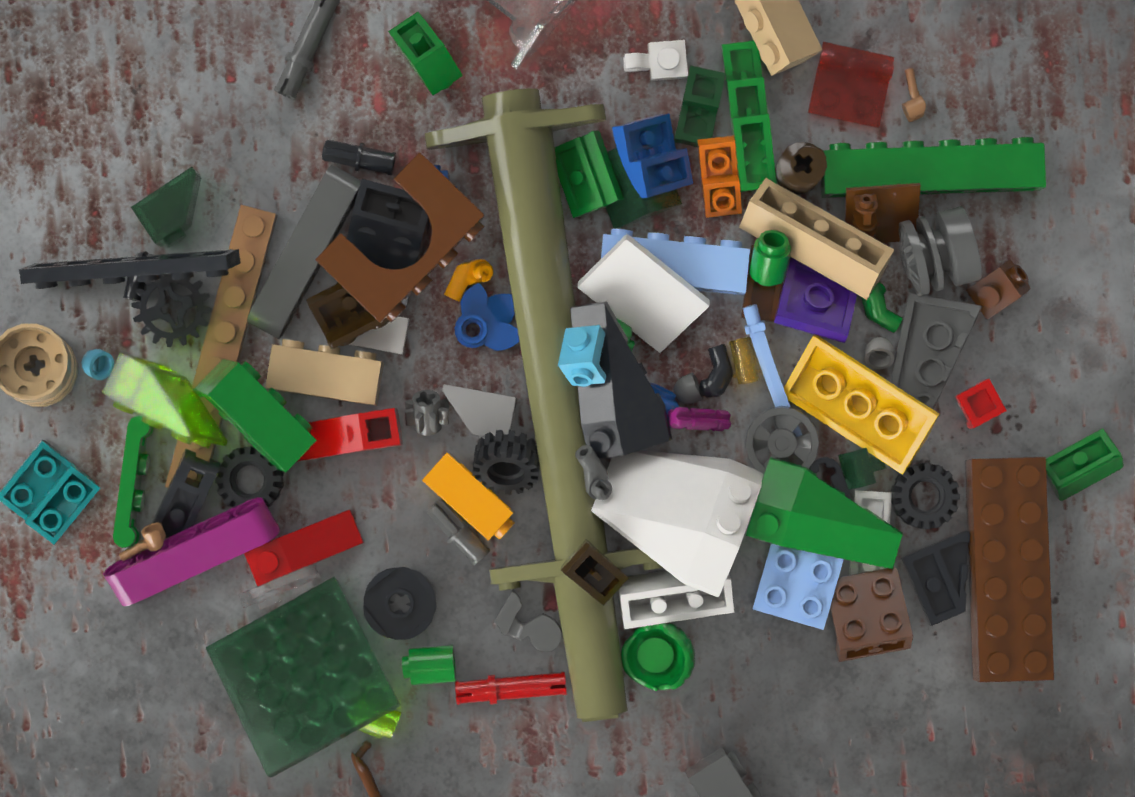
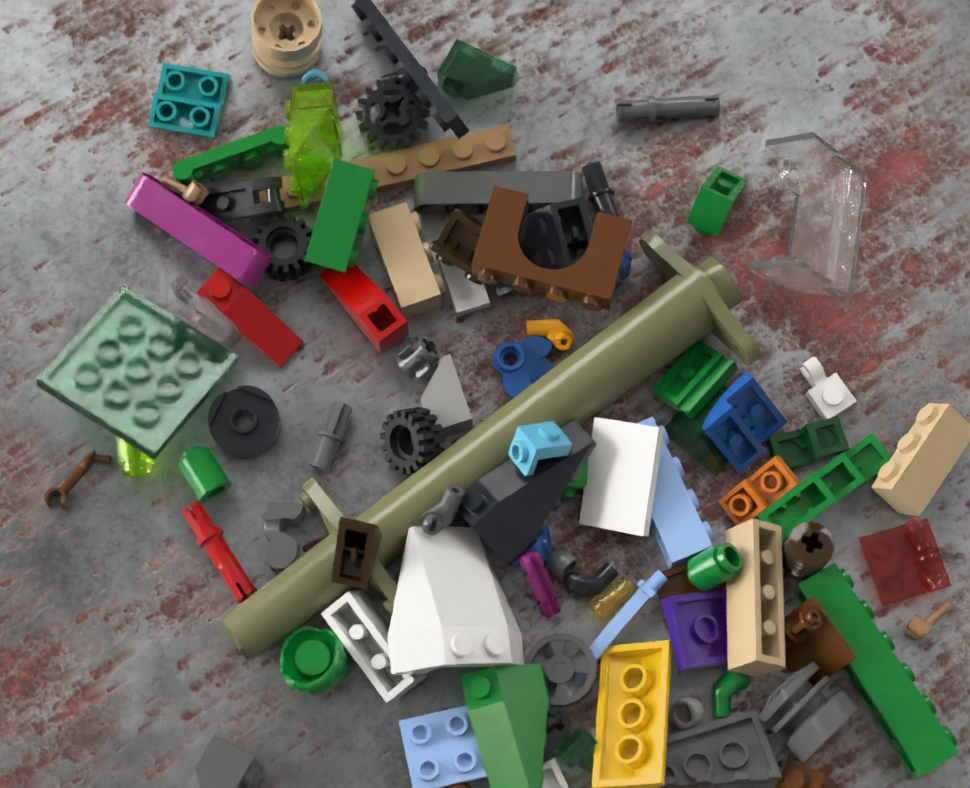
camera: 55 degrees right, 15 degrees down
light orange window [422,453,515,541] -> none

